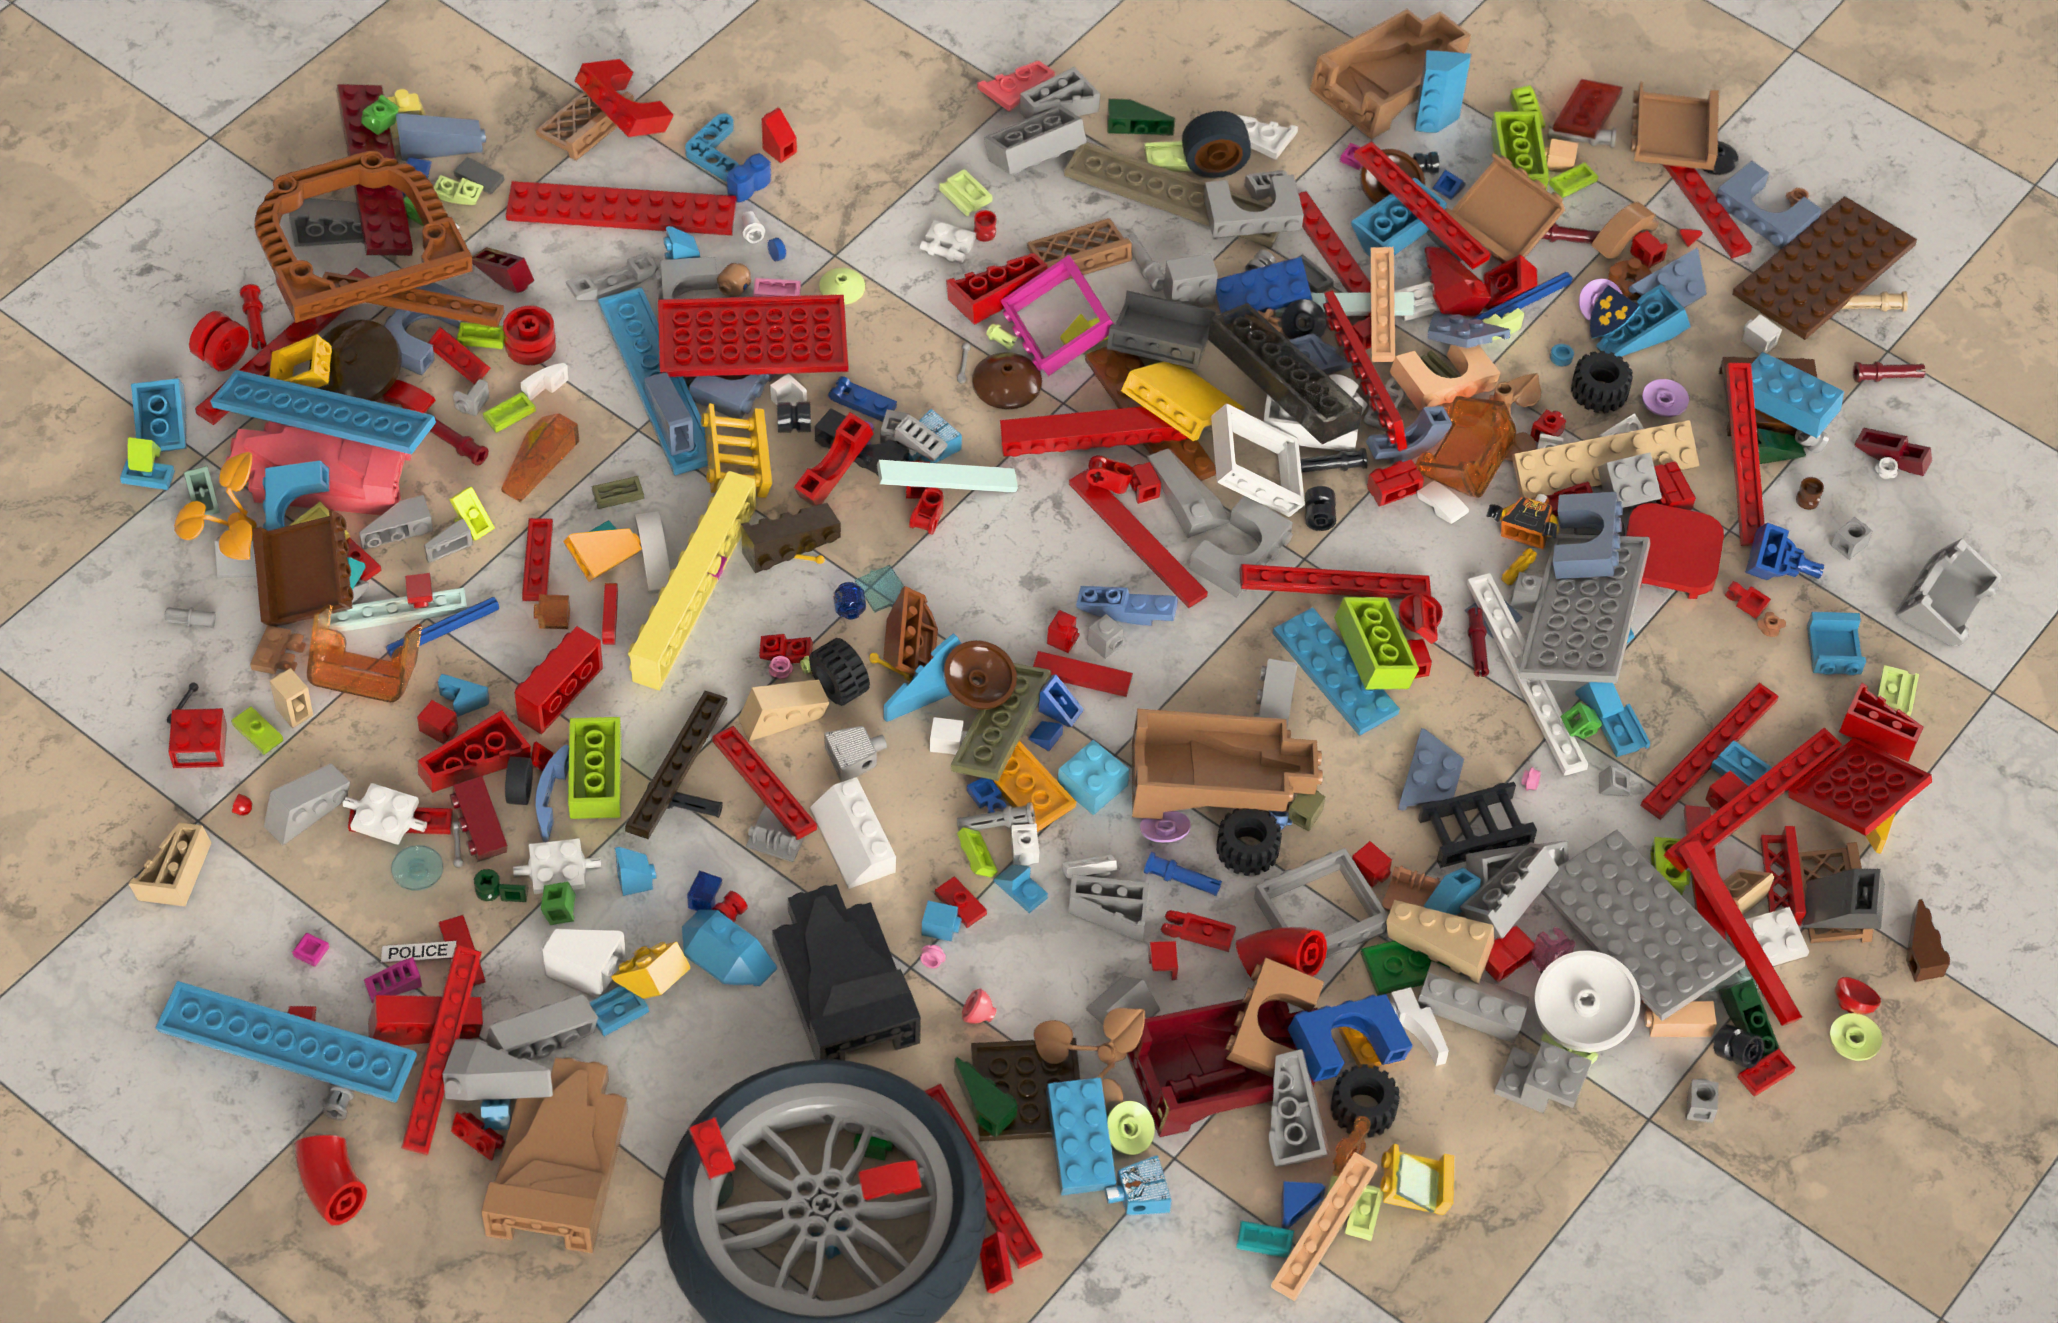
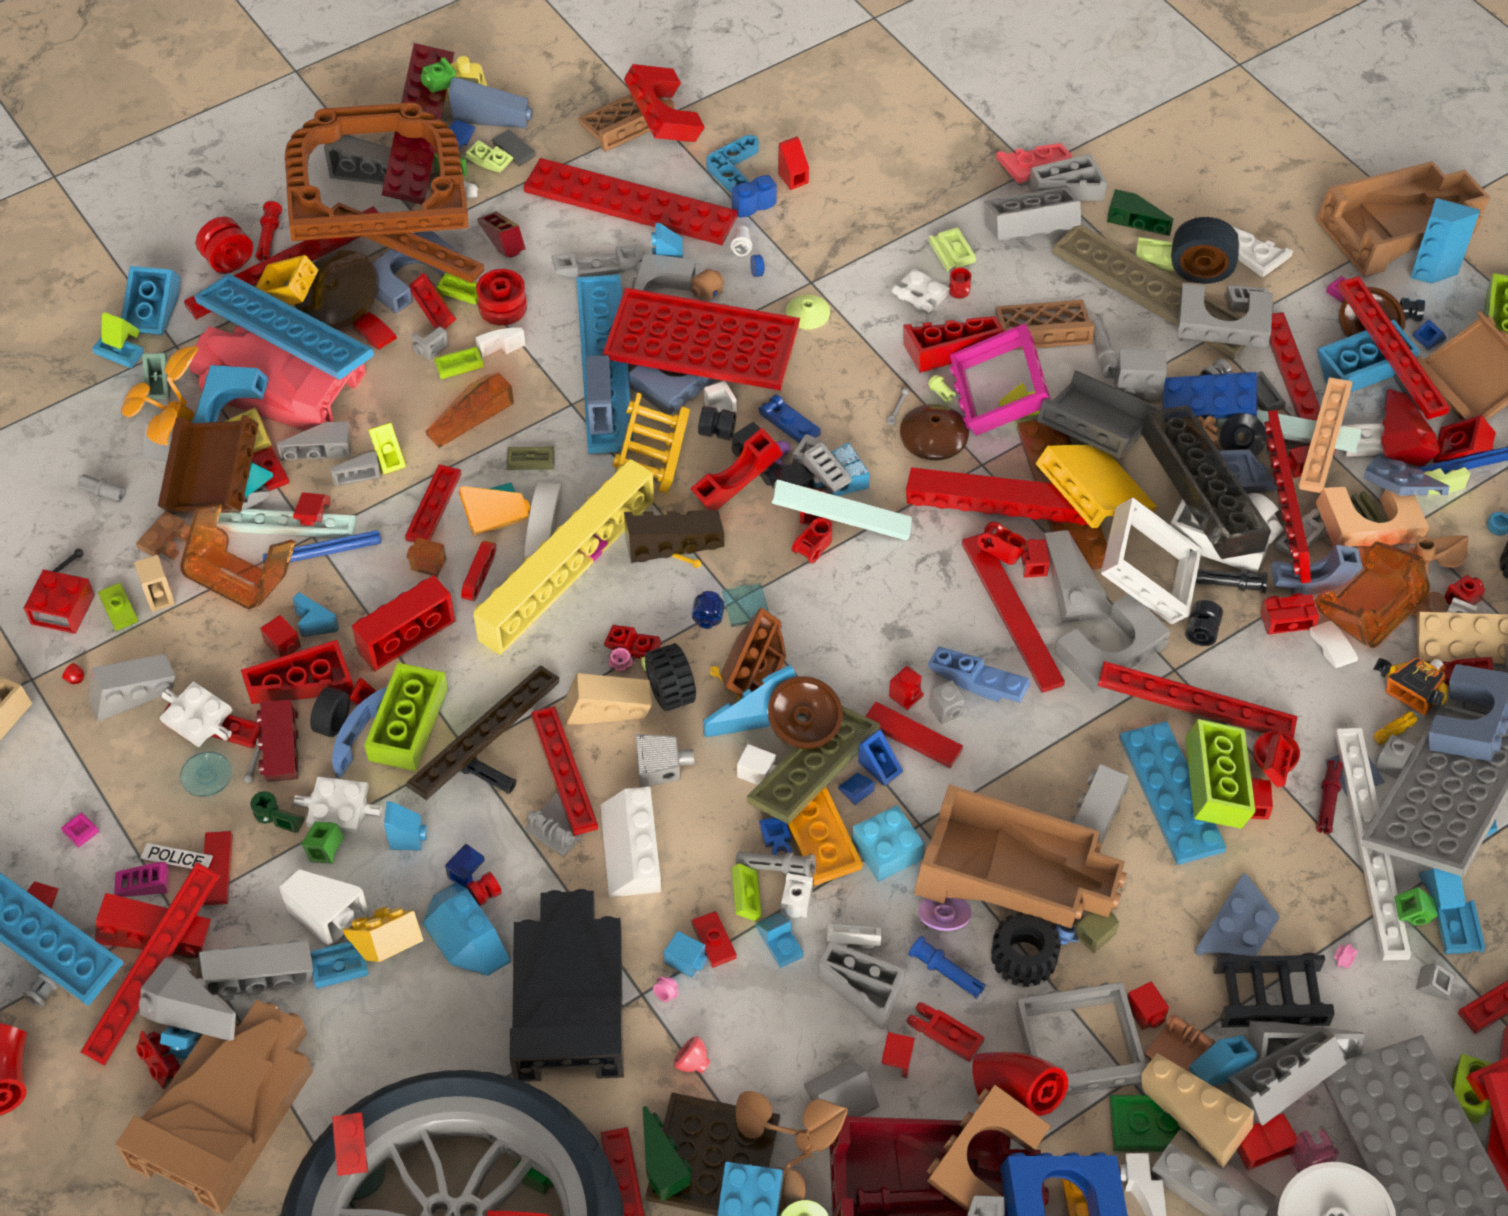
camera: 20 degrees right, 0 degrees up
dark red pin [430,417,489,466] -> none
bright pink plate [753,278,801,297] -> none

